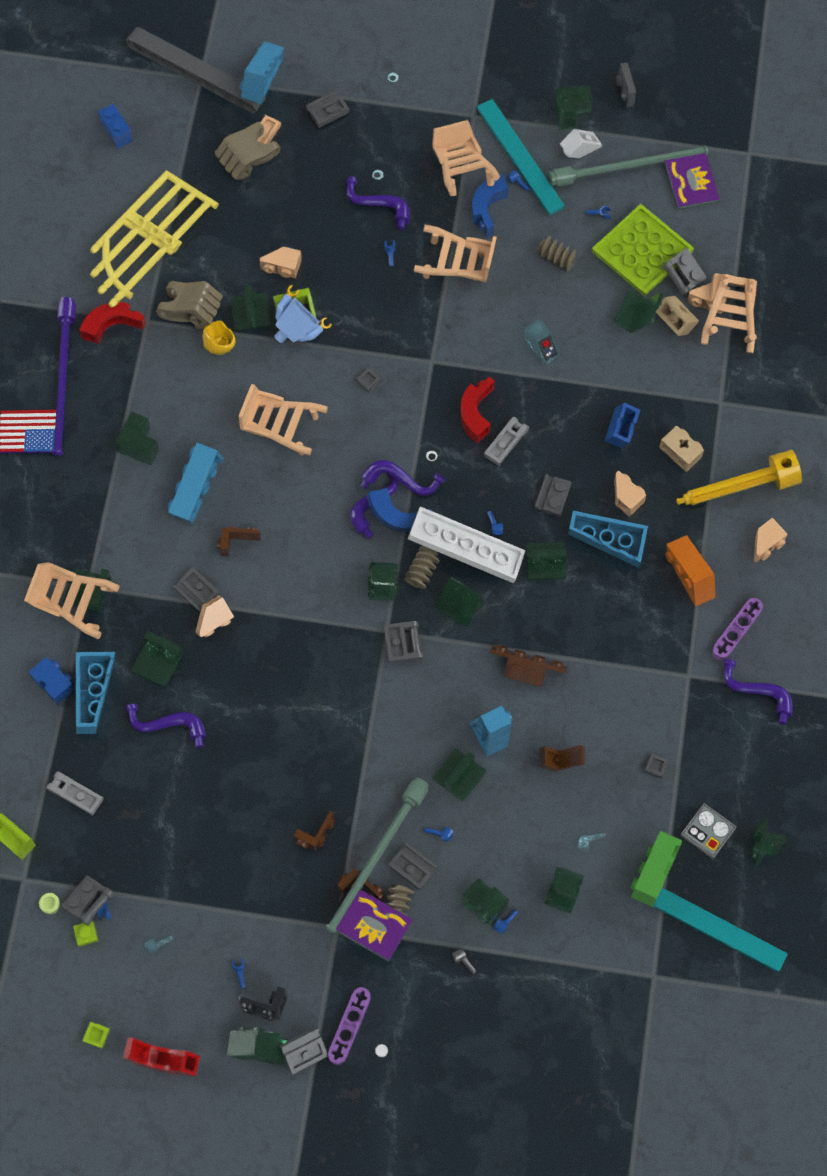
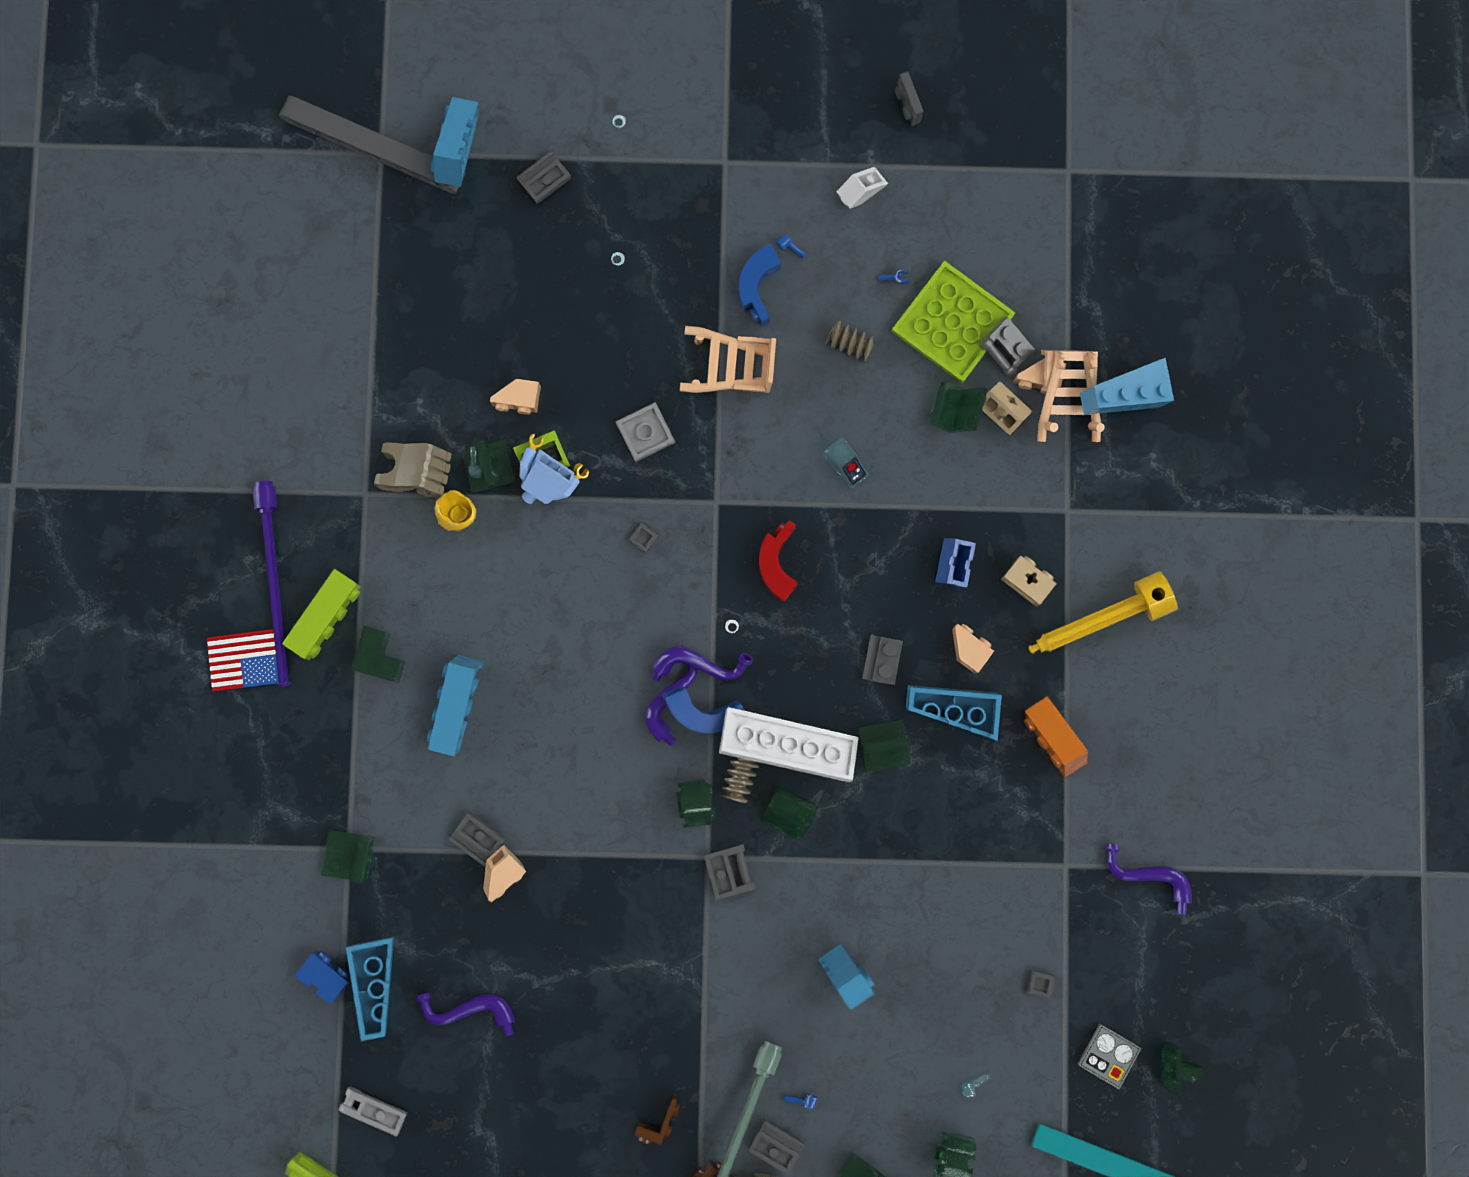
camera: 10 degrees left, 15 degrees up
light nougat hand [24,562,119,639] -> none
red arch [79,302,146,344] -> none
light yellow piece [90,170,219,308] -> none
blue brick [98,104,133,149] -> none
clear green bracket [131,631,184,687] -> none
dark tan piece [215,122,281,179] -> none
reddish brown bracket [217,526,261,556] -> none
light nougat hand [239,384,328,456] -> none
light nougat tile [258,115,281,144] -> none
dark purple animal [346,177,410,230] -> none
blue hand [385,240,395,267] -> none
light nougat hand [432,120,500,196] -> none
clear green bracket [433,748,486,801] -> none
teal tile [477,99,565,216] -> none
light grey plate [484,417,529,466] -> none
blue hand [487,511,503,535] -> none
reddish brown bracket [490,645,567,687] -> none
reddish brown bracket [539,745,585,772] -> none
flag [549,145,720,209] -> none
clear green brick [553,85,592,130] -> none
bright green wedge [630,831,682,907] -> none
medium lavender beam [712,598,763,661] -> none
light nougat slope [754,518,788,563] -> none
none -> lime brick [282,569,361,660]
none -> clear light blue hand [468,447,483,478]
none -> light grey tile [616,402,675,462]
none -> dark azure wedge [1080,358,1174,415]

